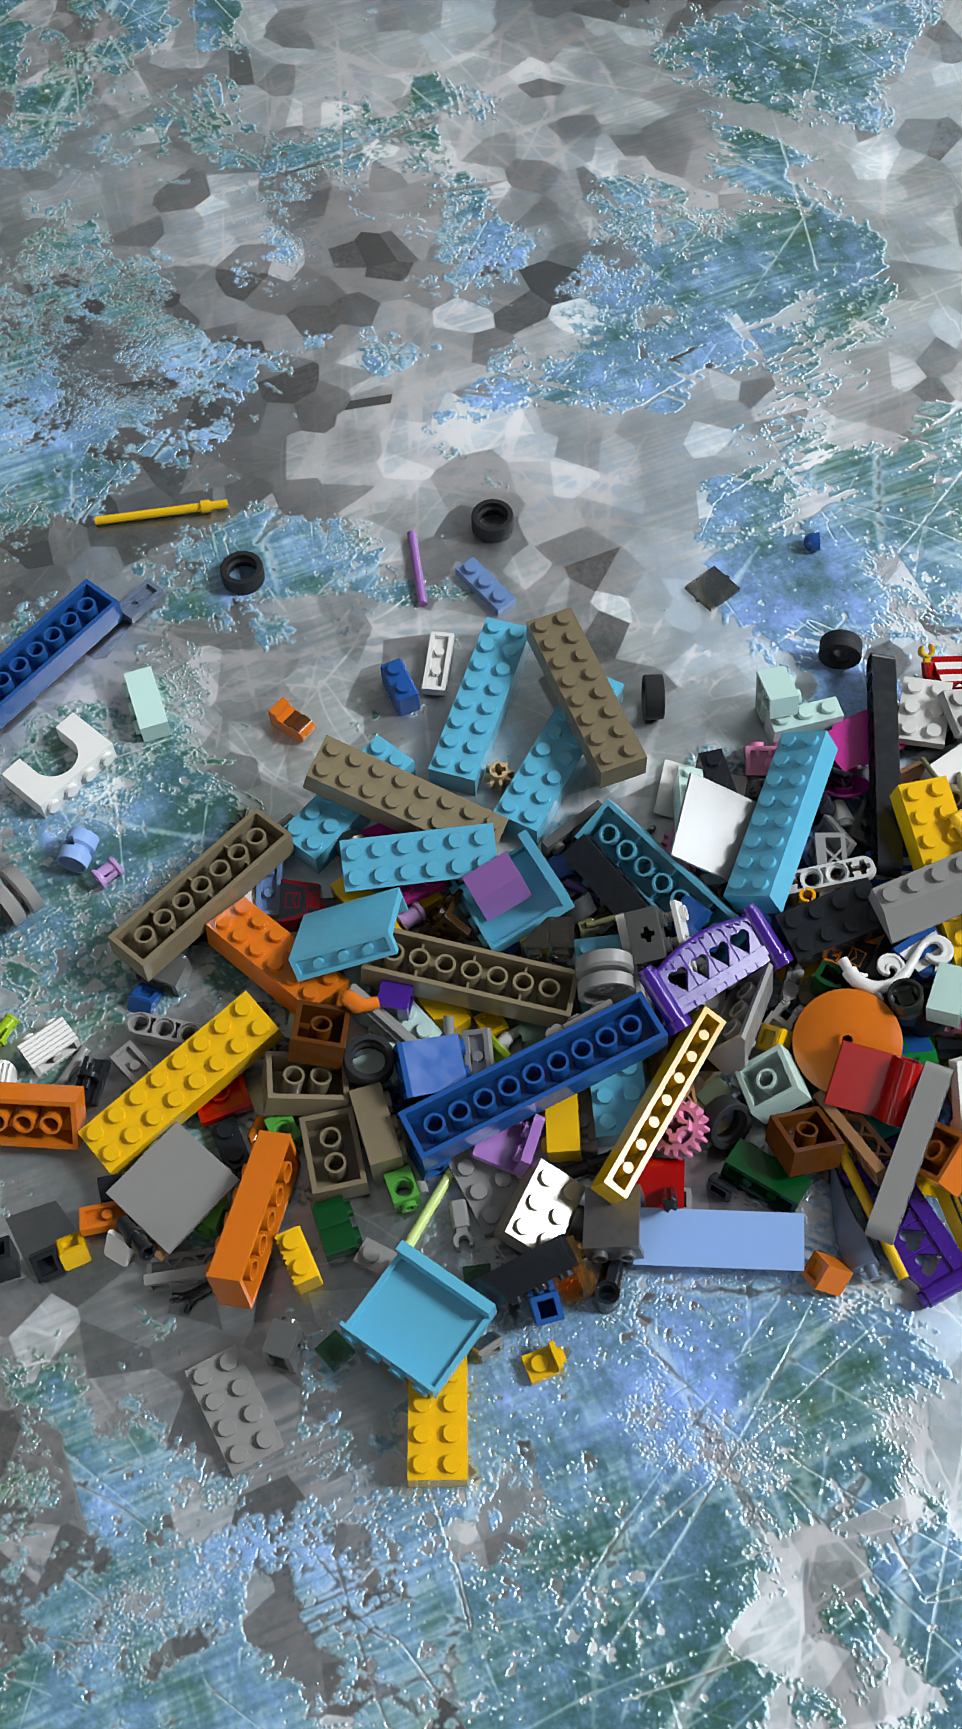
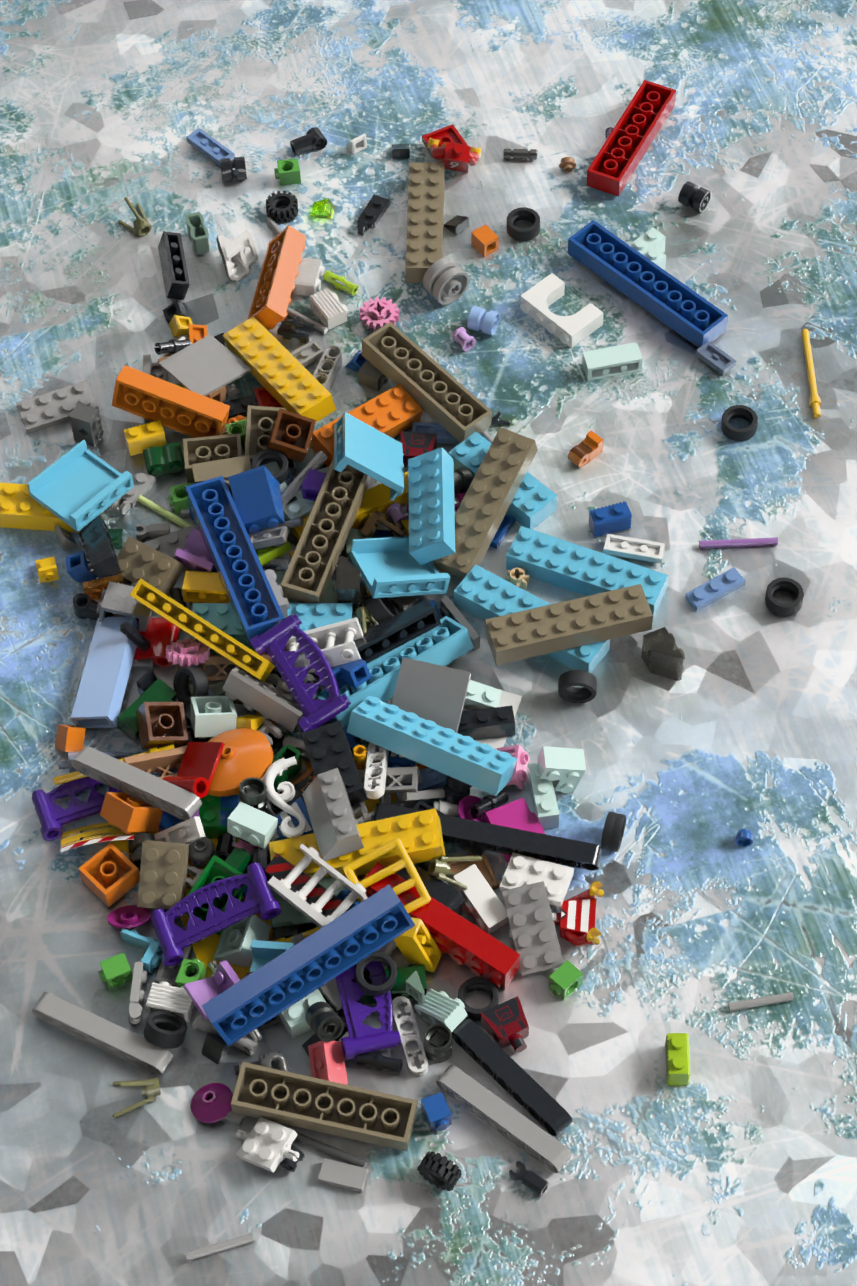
camera: 95 degrees right, 5 degrees down
orange arm [339,990,380,1013] -> none
medium lavender slope [462,851,532,922] -> none
light grey wheel [575,948,637,1006] -> none
dark grey brick [624,905,673,967] -> none
clear smoke piece [685,566,740,612] -> none
none -> bright pink gear [359,297,399,332]
none -> clear smoke slope [641,627,685,681]

